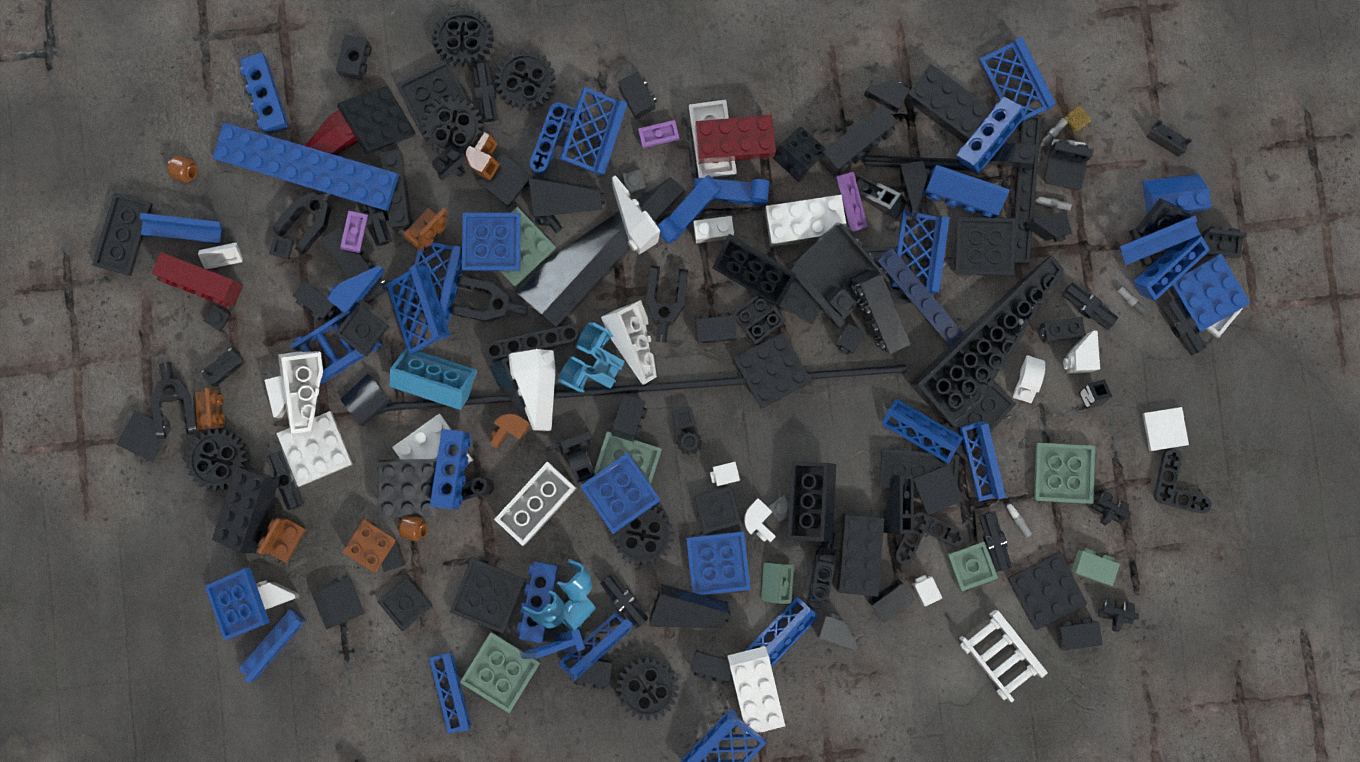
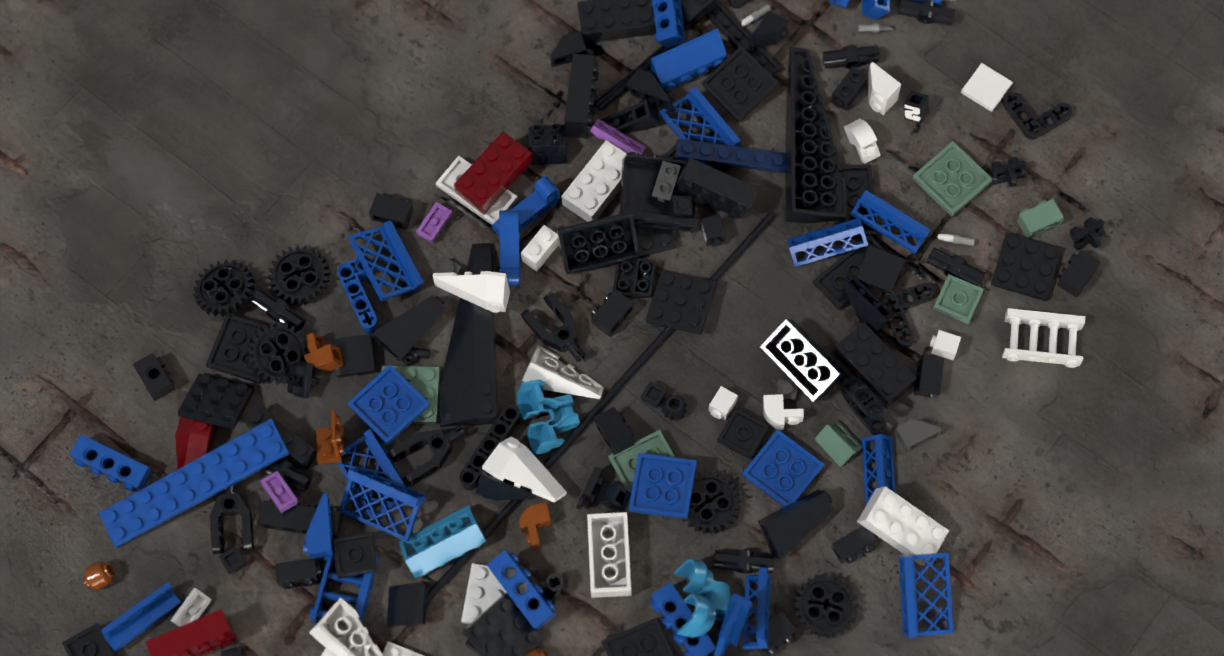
camera: 40 degrees left, 15 degrees down
none -> dark grey hinge [652,161,681,202]

